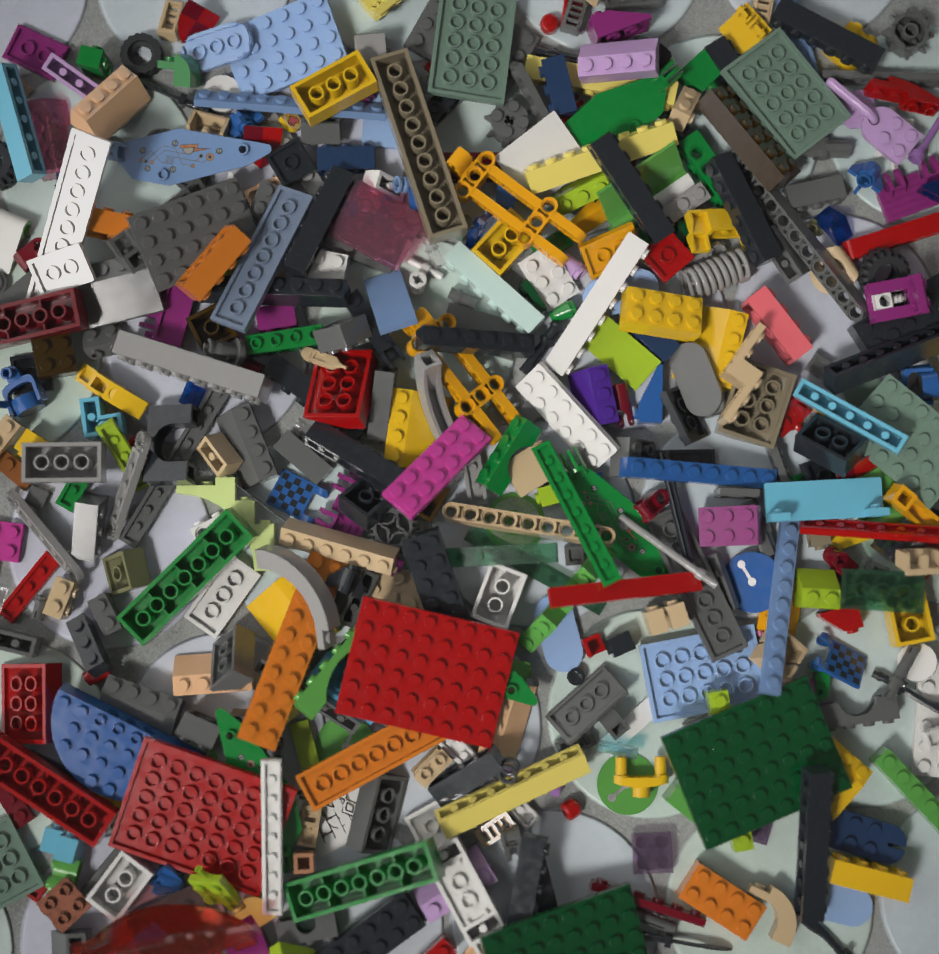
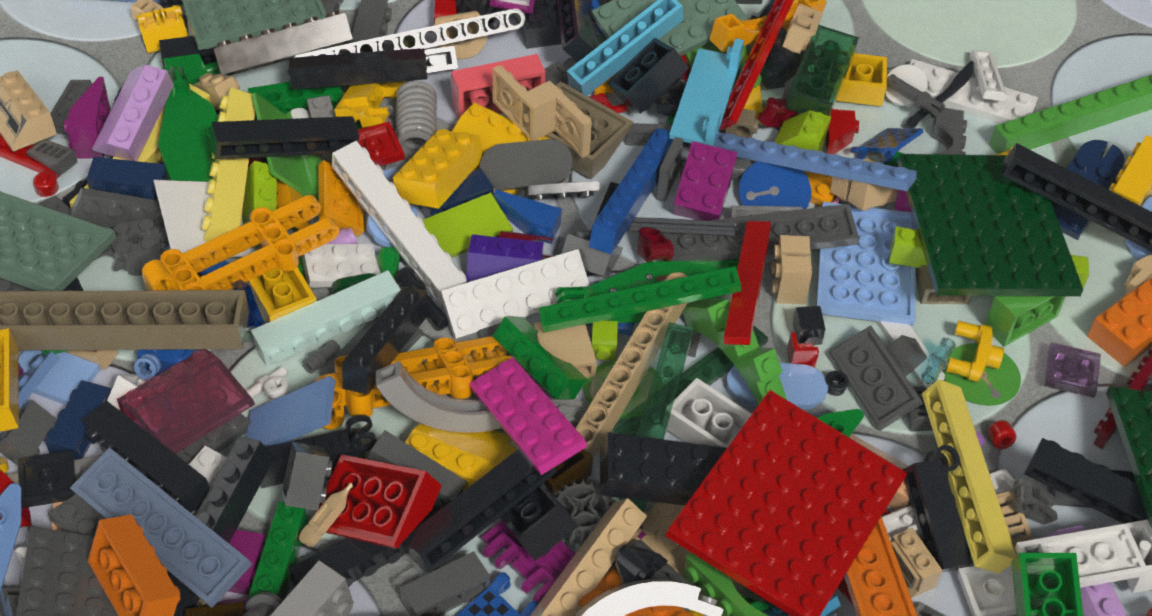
camera: 75 degrees left, 35 degrees down
clear axle [420,233,444,269] -> none
light grey bar [618,513,719,589] -> none
clear blue slope [814,206,853,246] -> none

